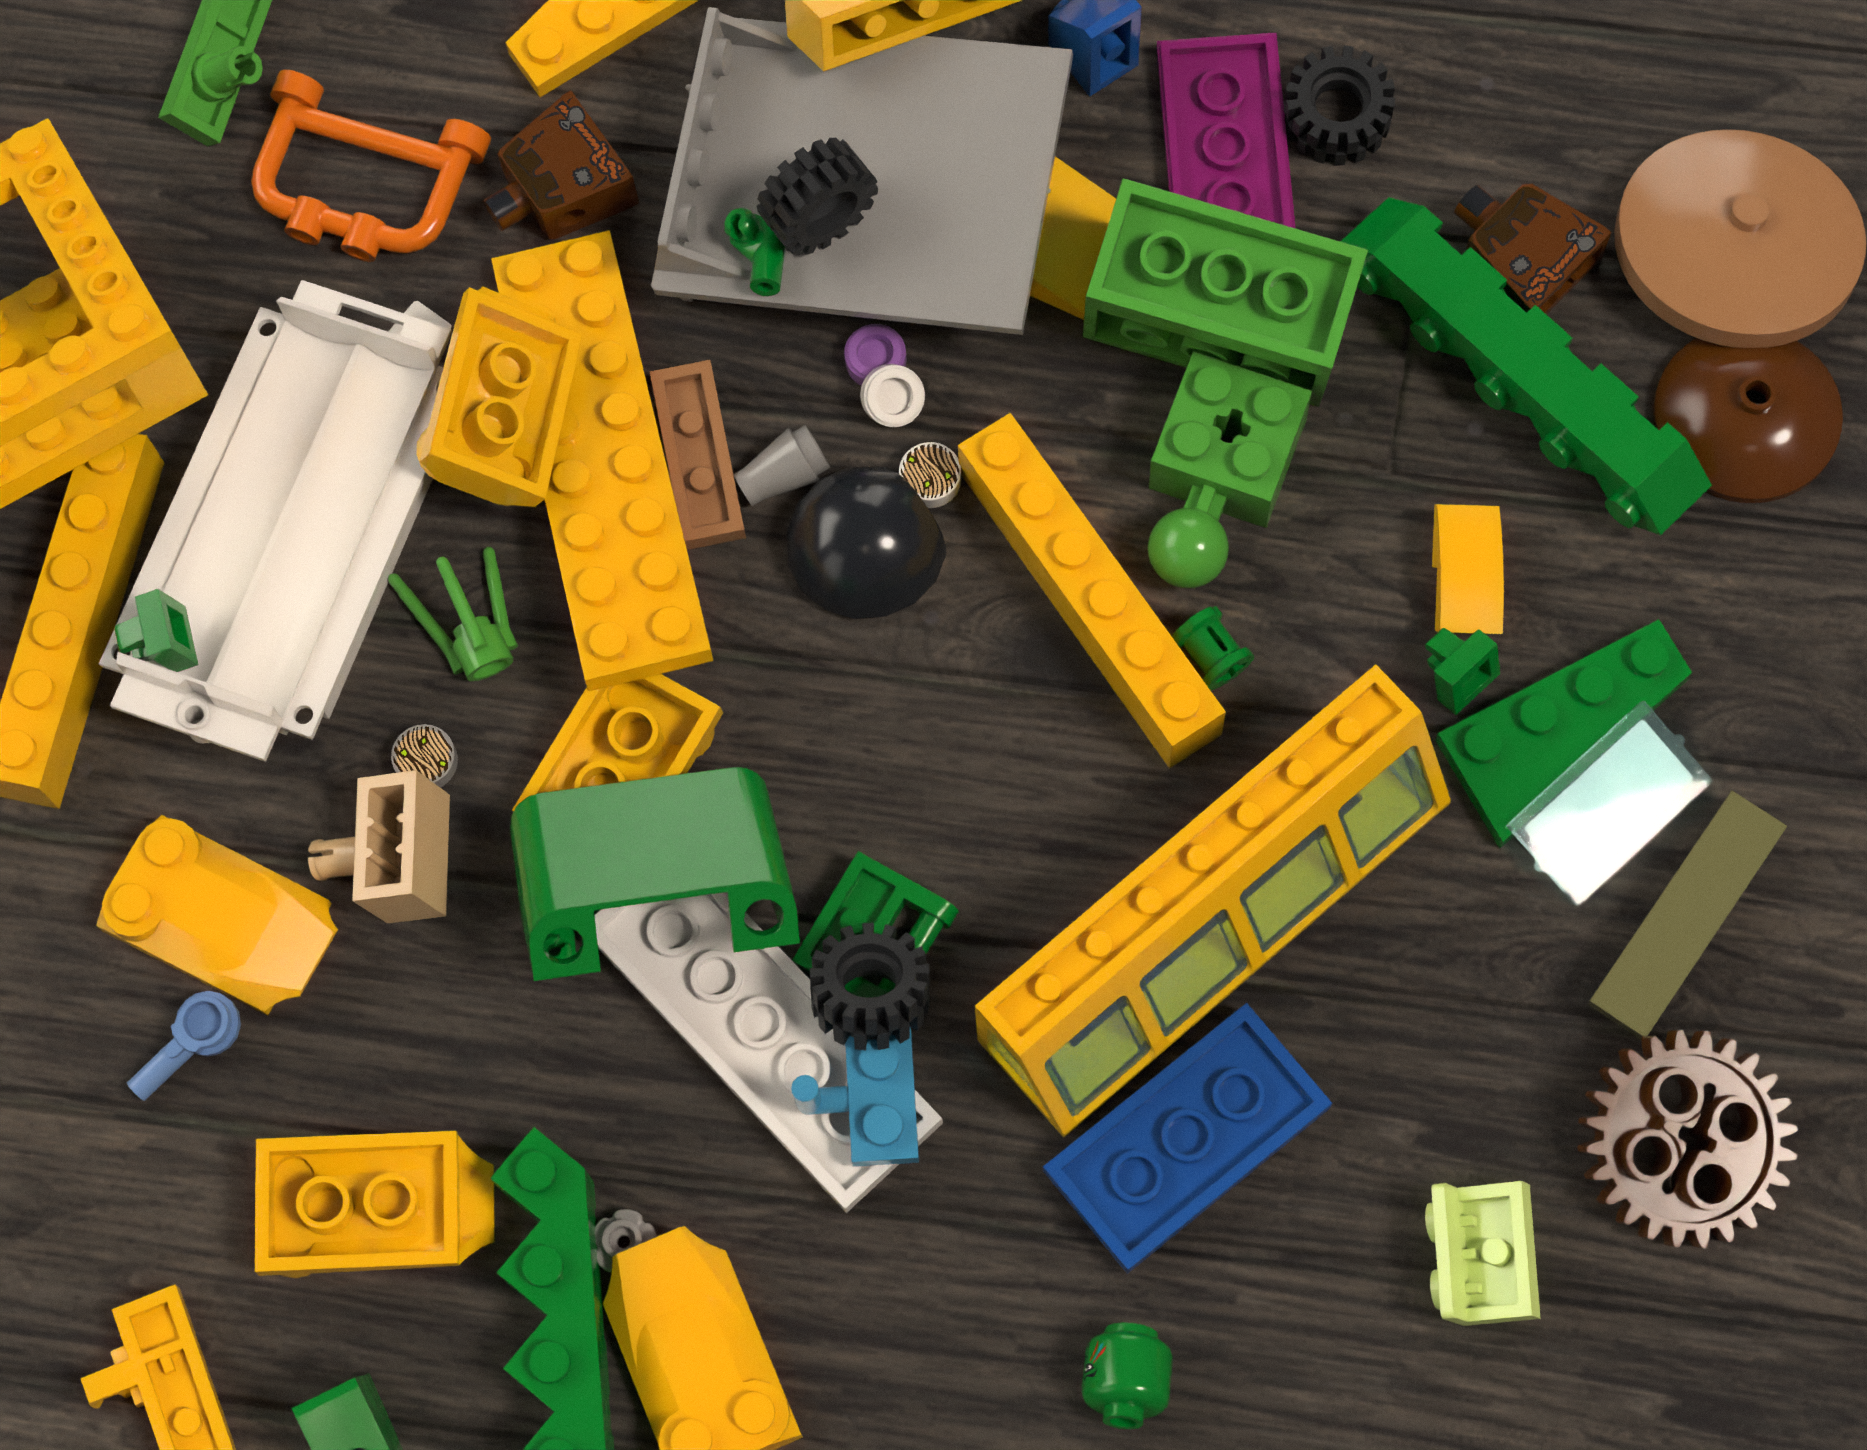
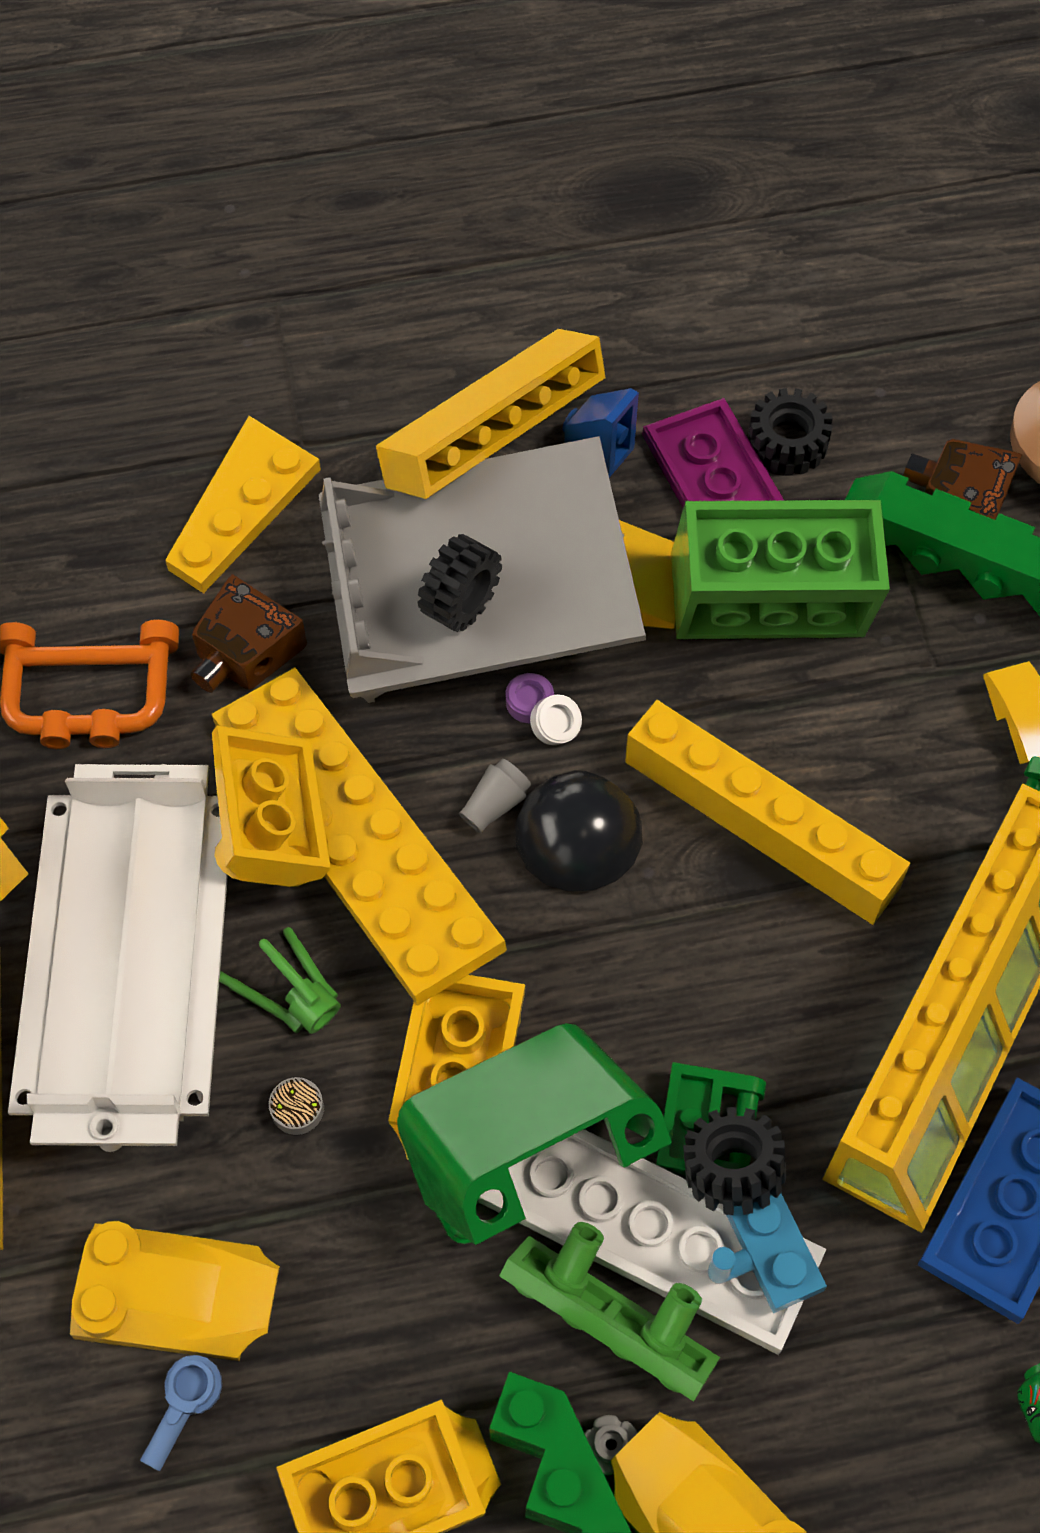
camera: 25 degrees left, 10 degrees down
green tile [114,589,199,672] -> none
tan brick [308,770,450,924] -> none
medium nougat plate [650,360,746,550] -> none
green arm [724,207,785,297] -> none
tile [899,442,962,508] -> none
bright green brick [1148,351,1312,589] -> none
green bush [1172,606,1254,691] -> none
none -> bright green plate [499,1222,720,1402]

